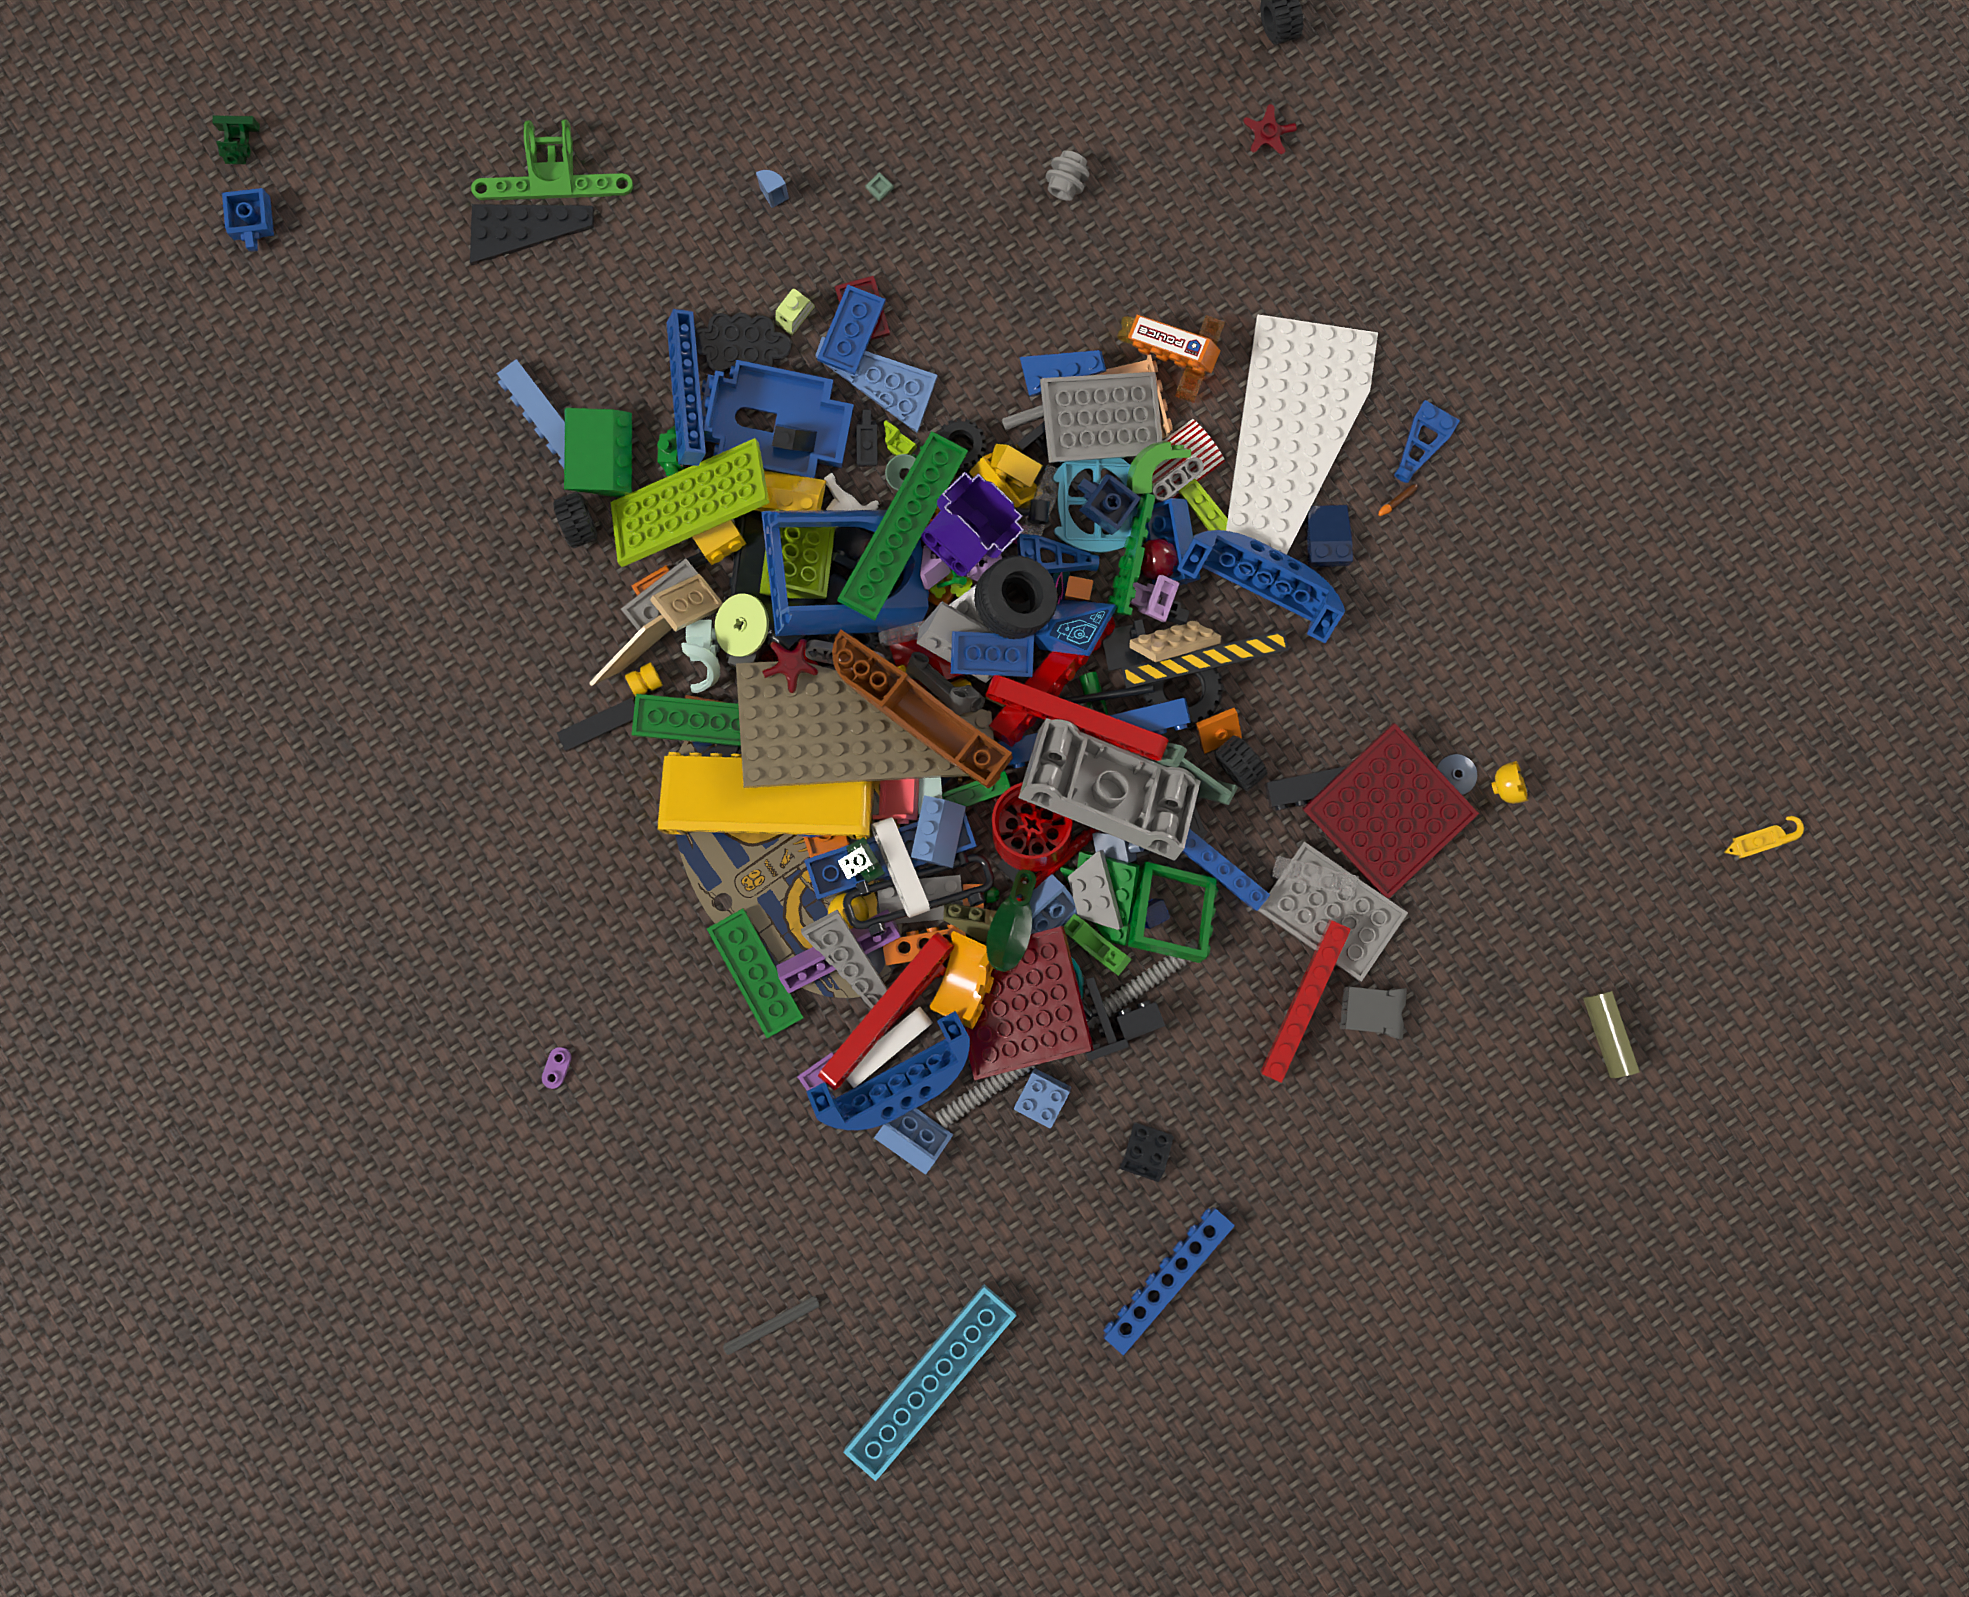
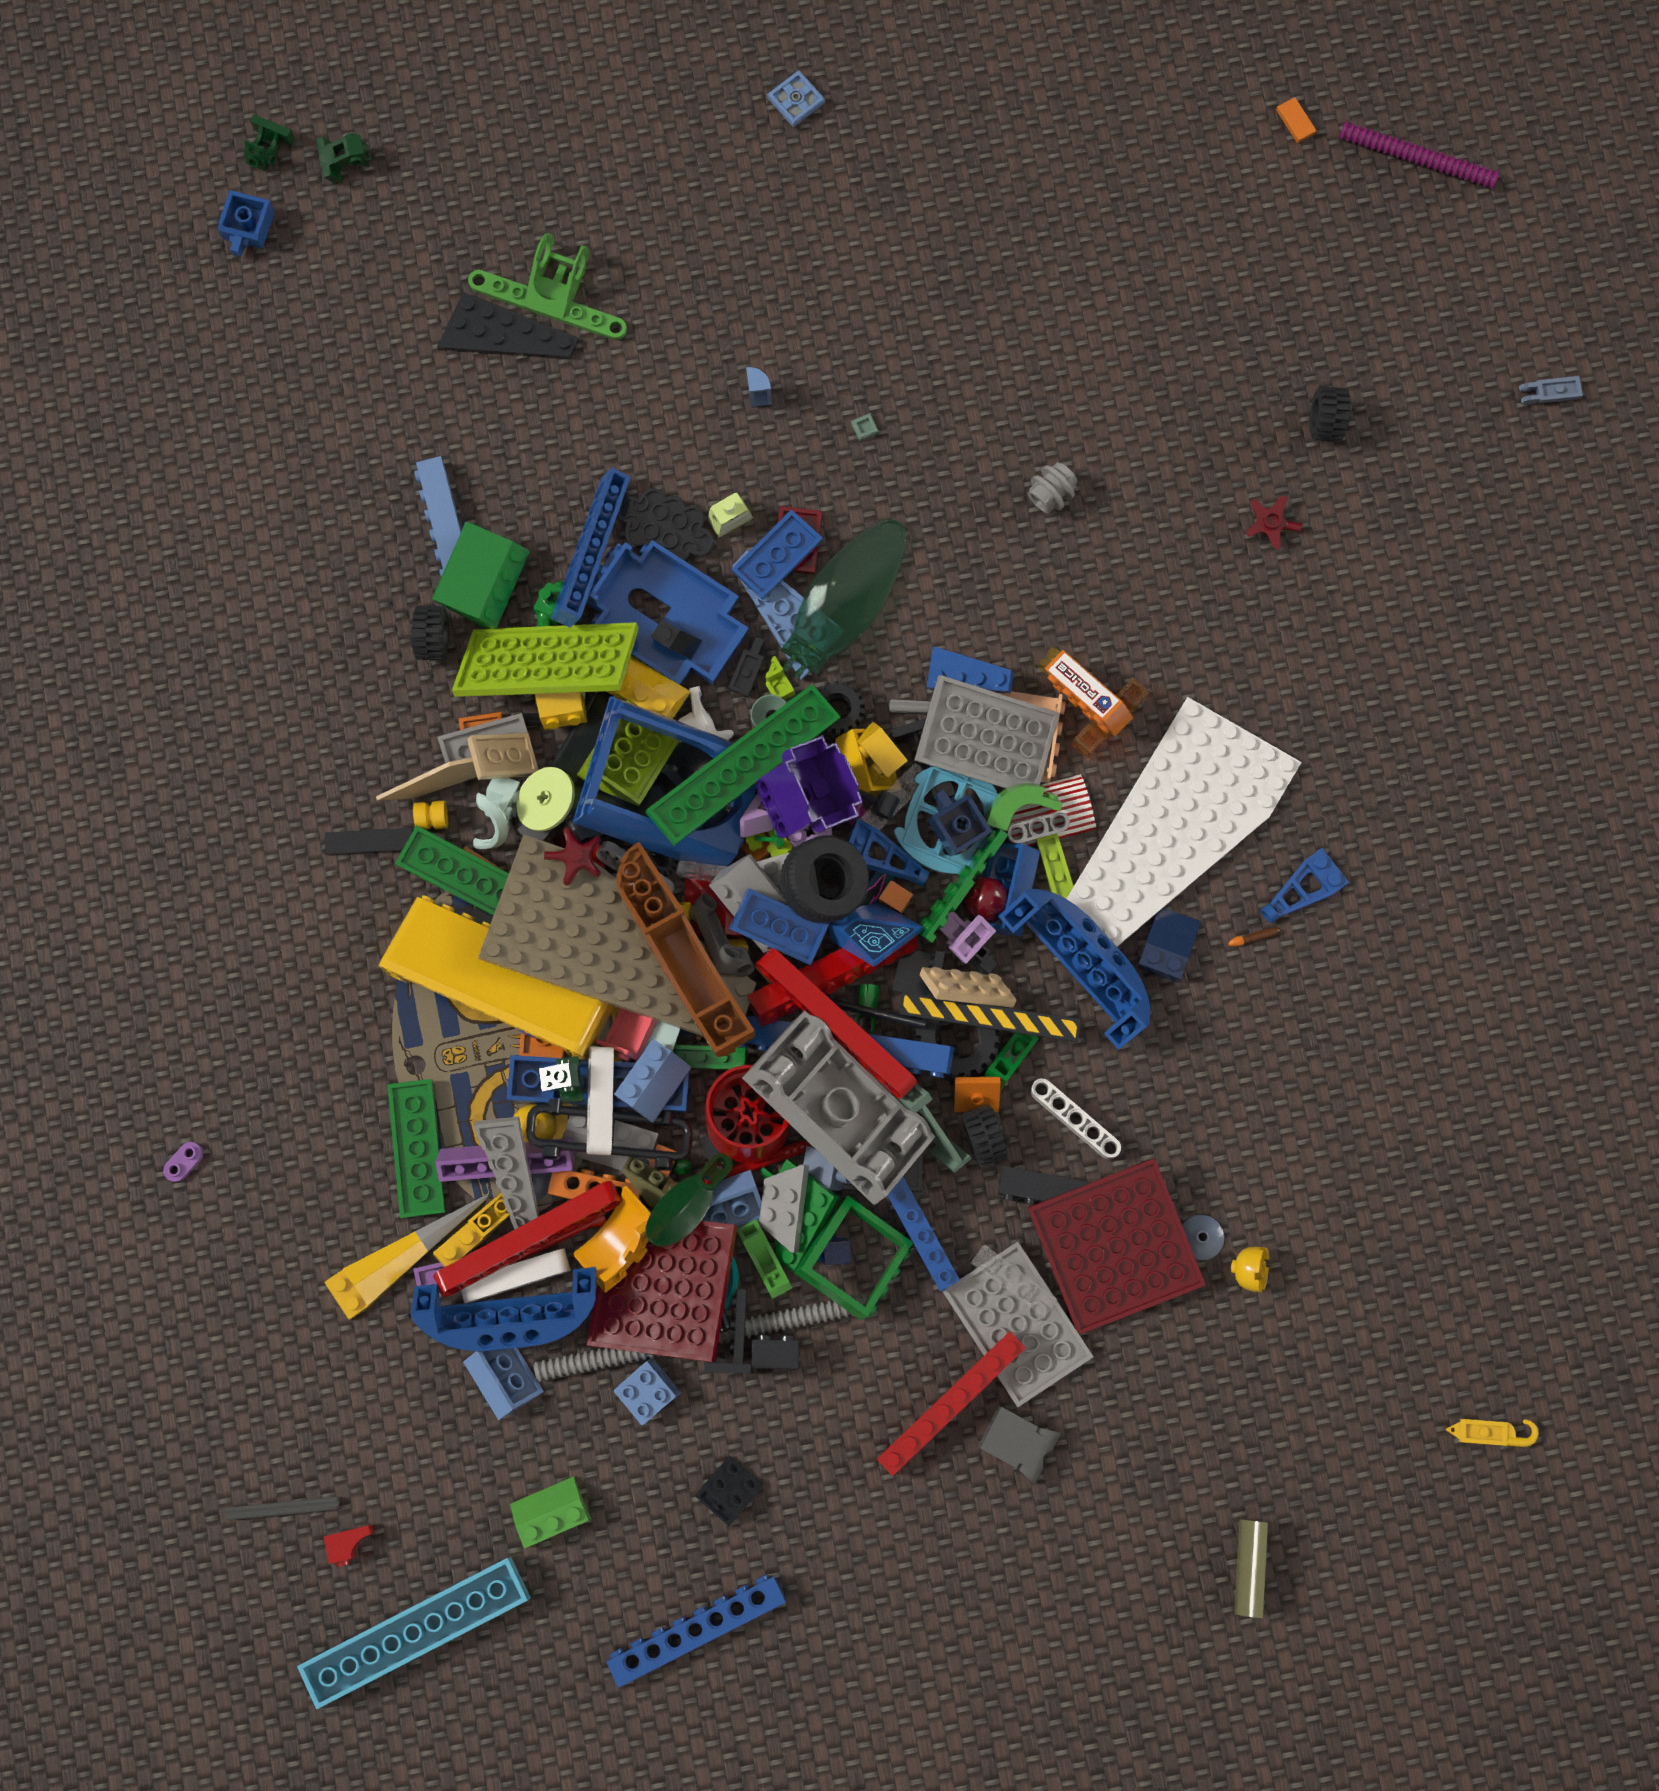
camera: 25 degrees right, 5 degrees down
none -> dark green tile [316,133,372,185]
none -> yellow plate [324,1196,488,1320]
none -> red arch [324,1524,374,1567]
none -> yellow slope [433,1193,510,1267]
none -> bright green slope [510,1476,591,1549]
none -> clear green windscreen [781,519,906,679]
none -> green slope [983,1033,1039,1091]
none -> white beam [1031,1079,1121,1160]

